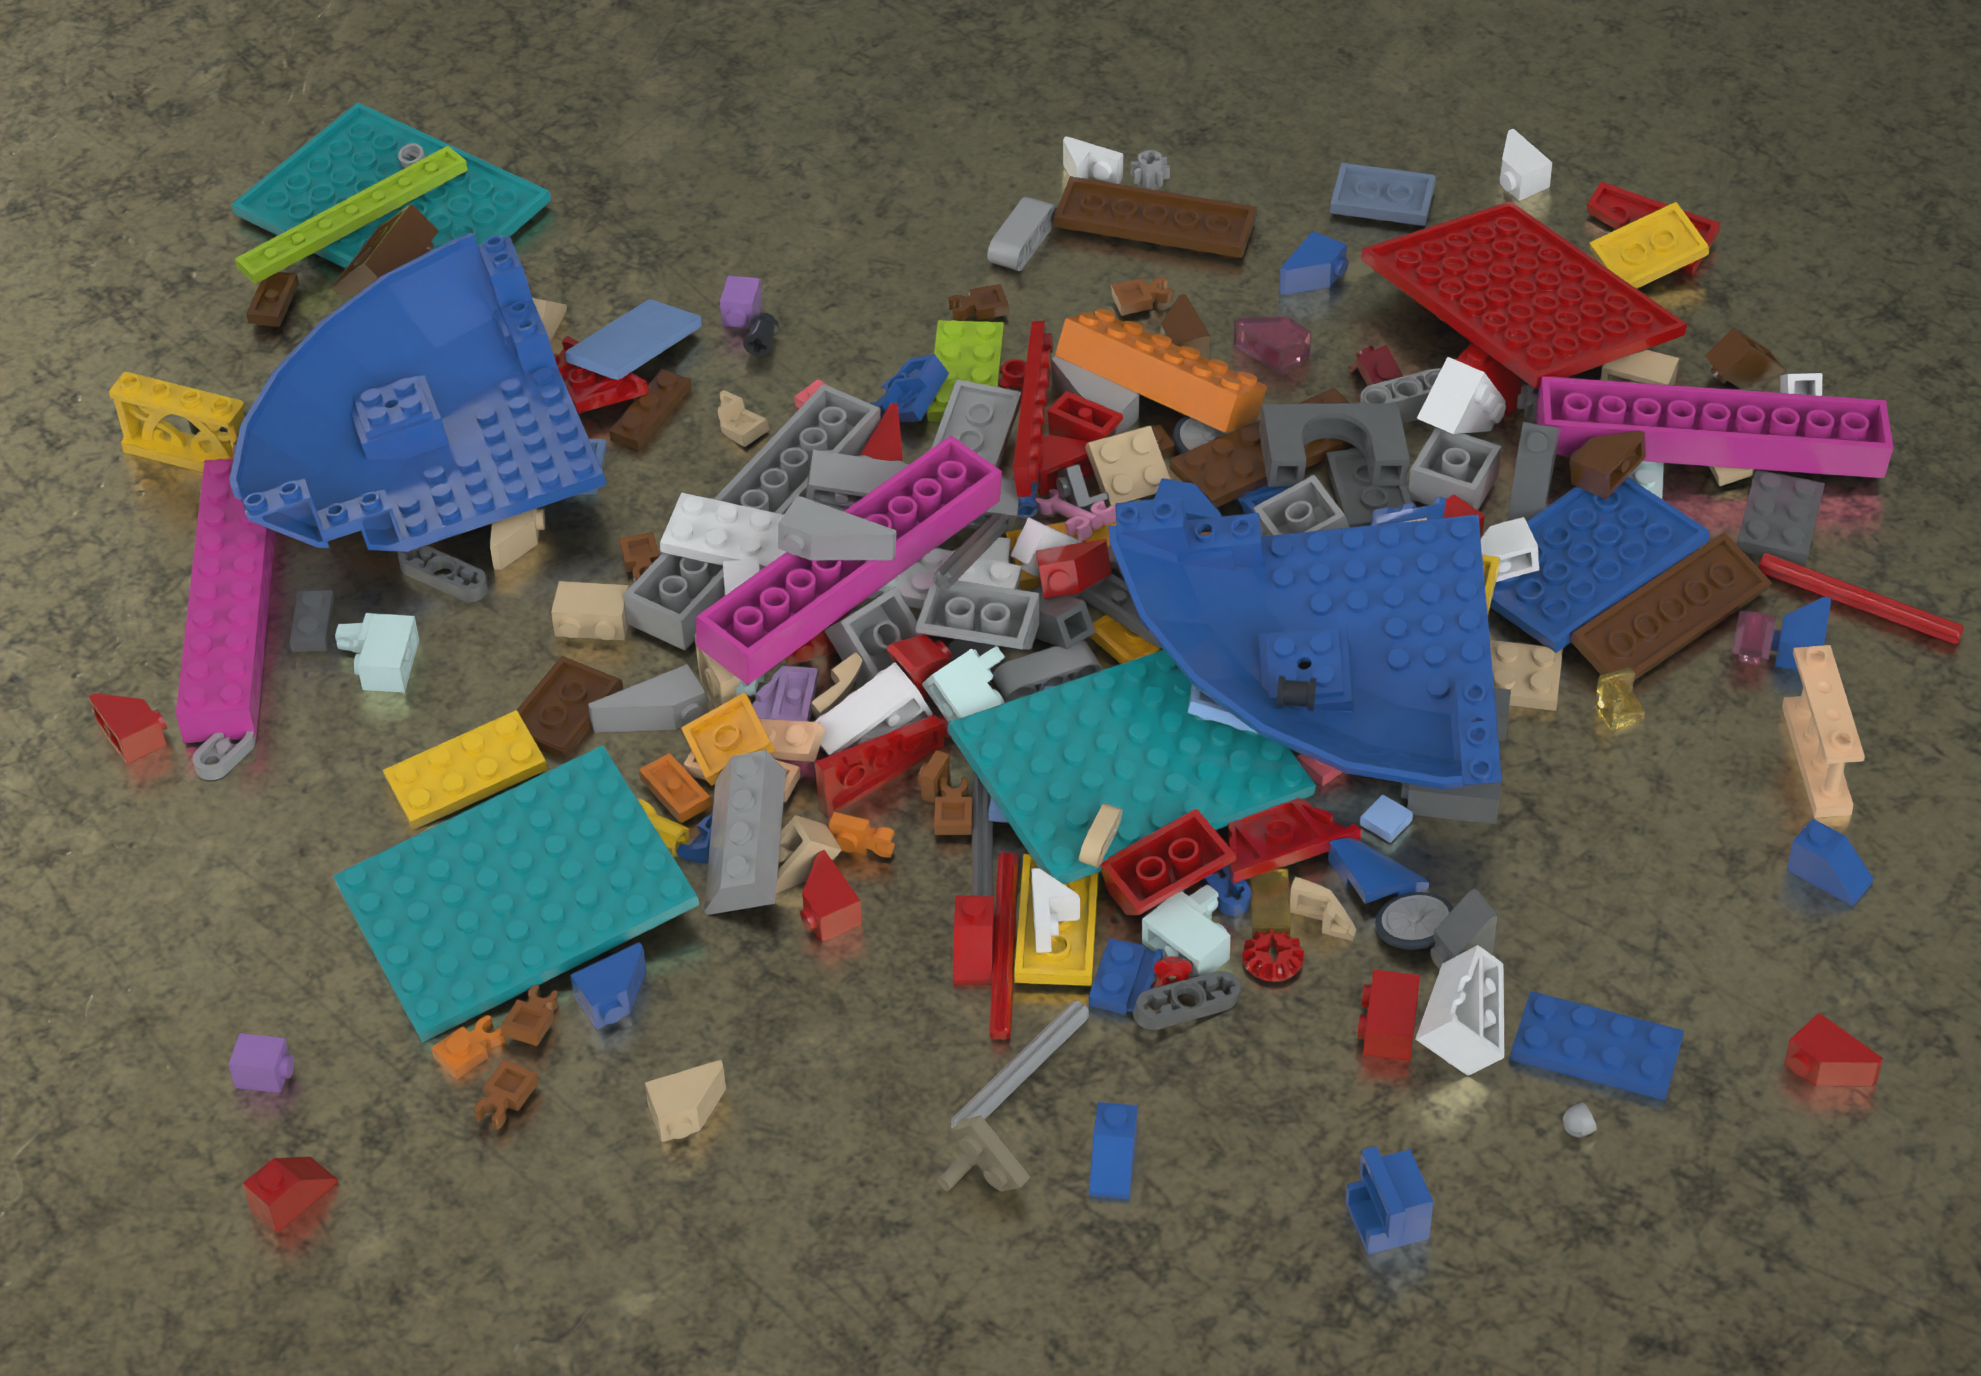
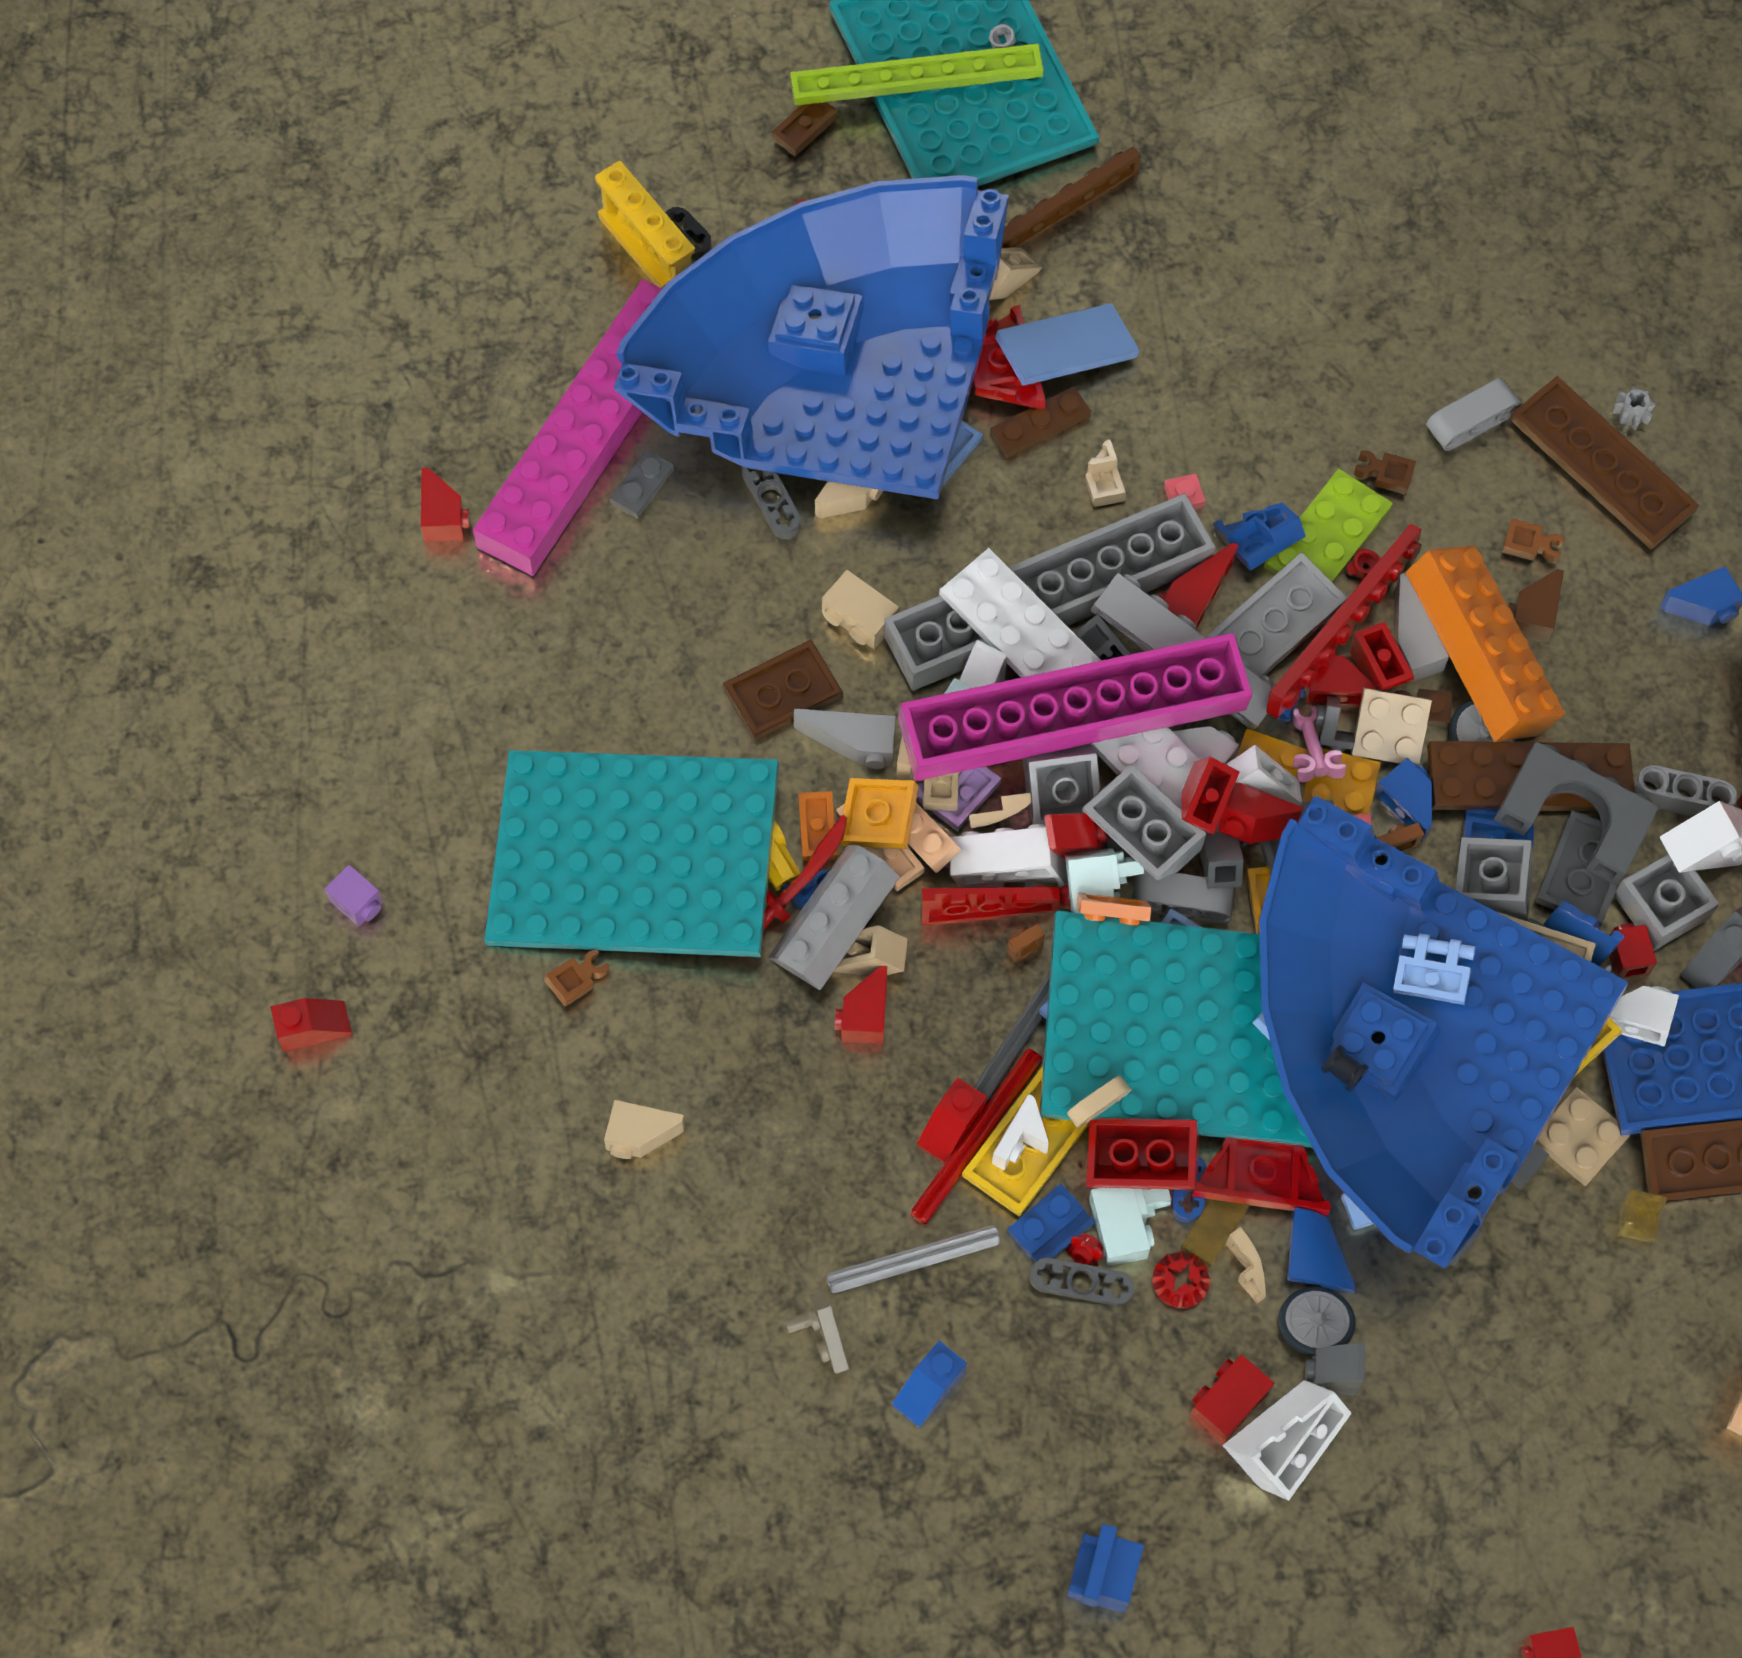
camera: 30 degrees right, 20 degrees up
light grey plate [193,731,255,780] -> none
reddish brown slope [330,204,439,298] -> none
light aqua hinge [335,613,419,693] -> none
yellow plate [383,710,548,830] -> none
orange plate [431,1015,506,1080] -> none
dark orange plate [474,1059,539,1129] -> none
blue slope [571,942,646,1030] -> none
dark orange plate [619,532,660,583] -> none
medium lavender brick [720,275,762,329] -> none
black bush [743,312,779,357] -> none
light grey slope [778,495,896,560] -> none
orange plate [829,812,895,857] -> none
dark grey axle [934,513,1008,589] -> none
dark orange plate [934,777,972,835] -> none
white slope [1063,136,1123,184] -> none
clear pink slope [1234,316,1311,376] -> none
dark red bracket [1348,345,1403,386] -> none
blue plate [1510,991,1684,1101] -> none
light grey hinge [1563,1102,1597,1138] -> none
blue slope [1787,818,1874,906] -> none
none -> red sword [763,815,847,930]
none -> tan slope [923,772,959,811]
none -> reddish brown plate [1002,147,1141,248]
none -> orange plate [1076,893,1151,925]
none -> red slope [1181,756,1240,835]
none -> light blue plate [1393,933,1475,1005]

